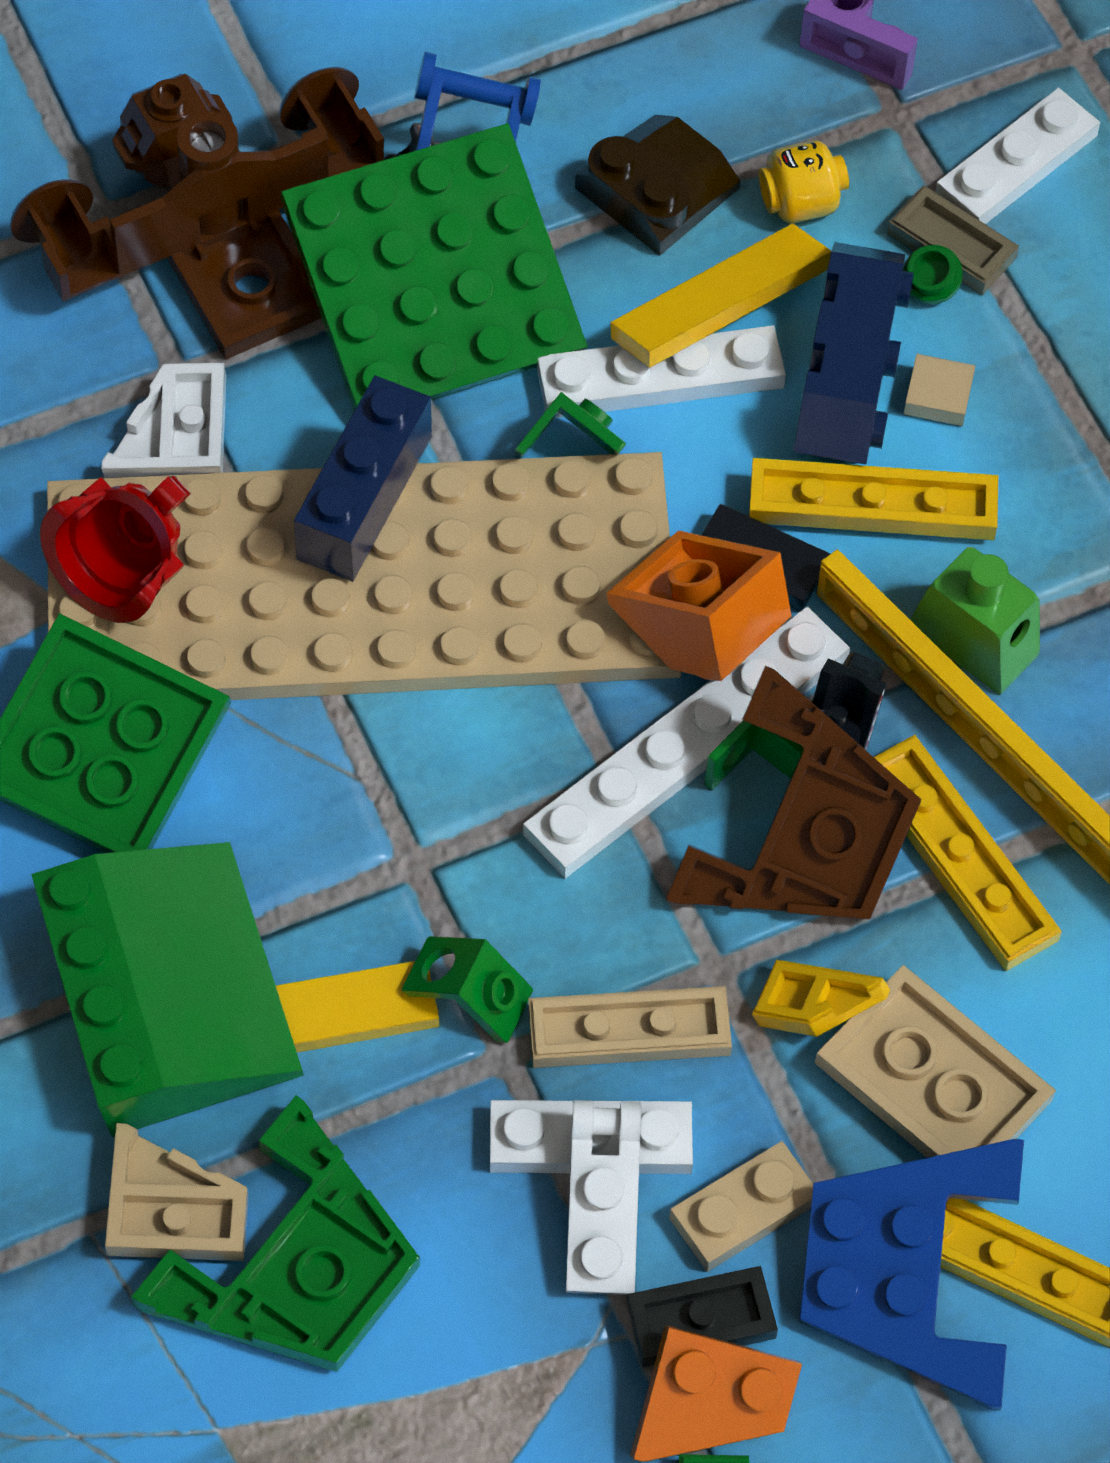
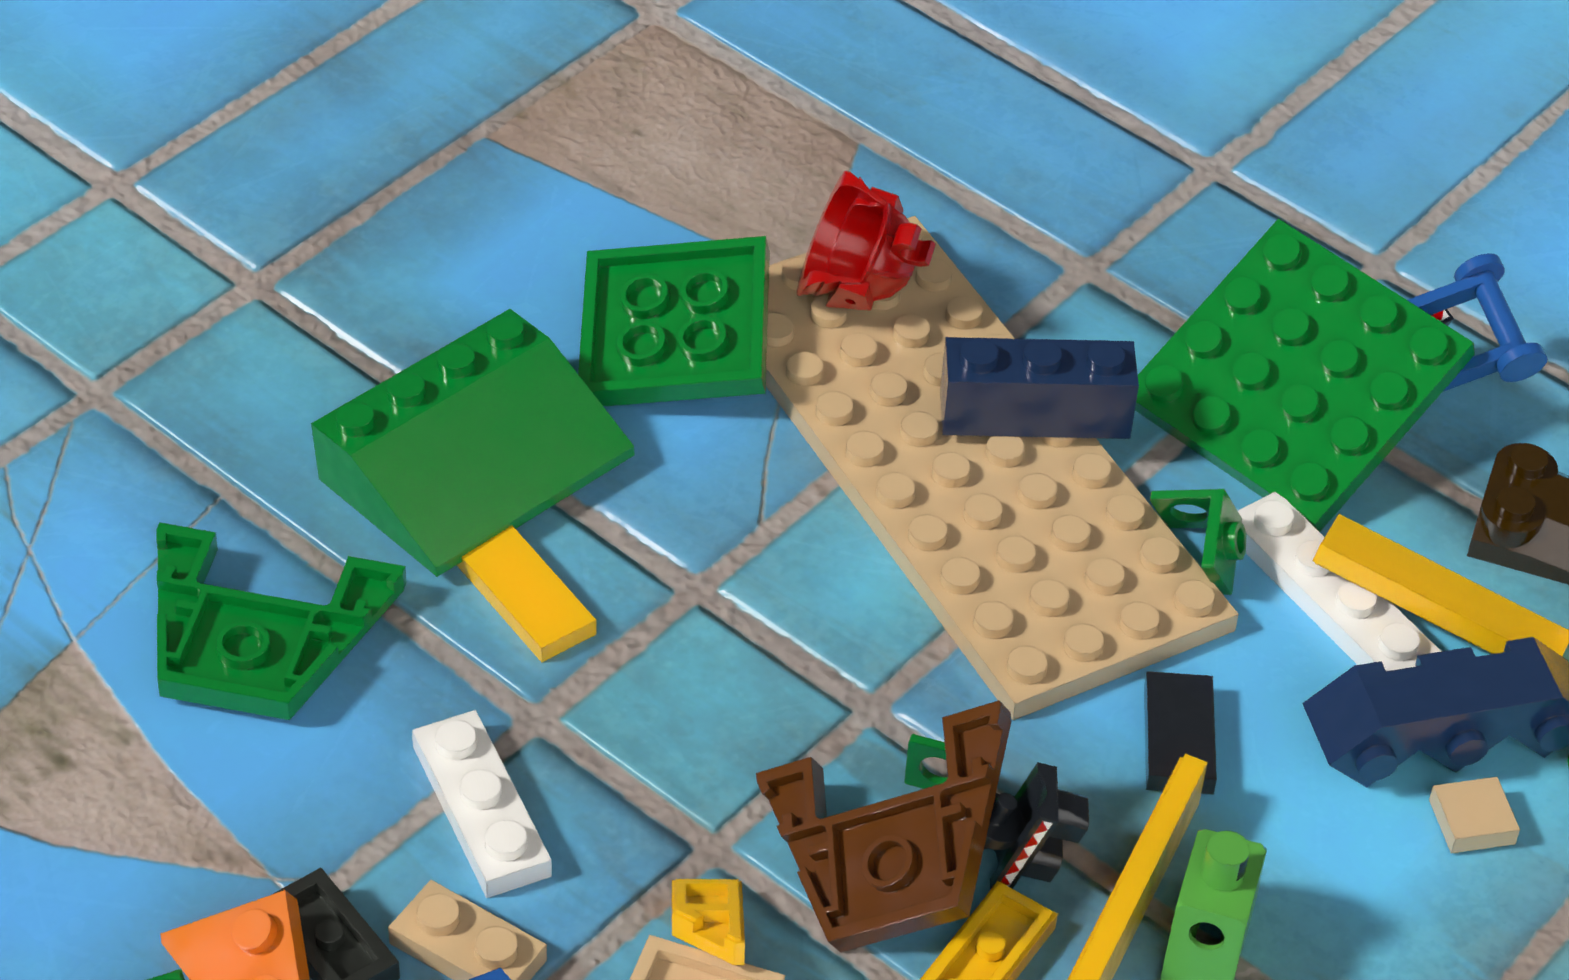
camera: 65 degrees right, 15 degrees down
reddish brown piece [10,67,384,360] -> none
white wing [102,363,226,478] -> none
tan wing [105,1123,249,1261] -> none
green bracket [401,936,533,1043] -> none
white plate [523,606,850,879] -> none
tan tile [528,986,732,1068] -> none
white plate [566,1100,641,1295] -> none
orange slope [606,530,792,681] -> none
yellow plate [749,458,998,540] -> none

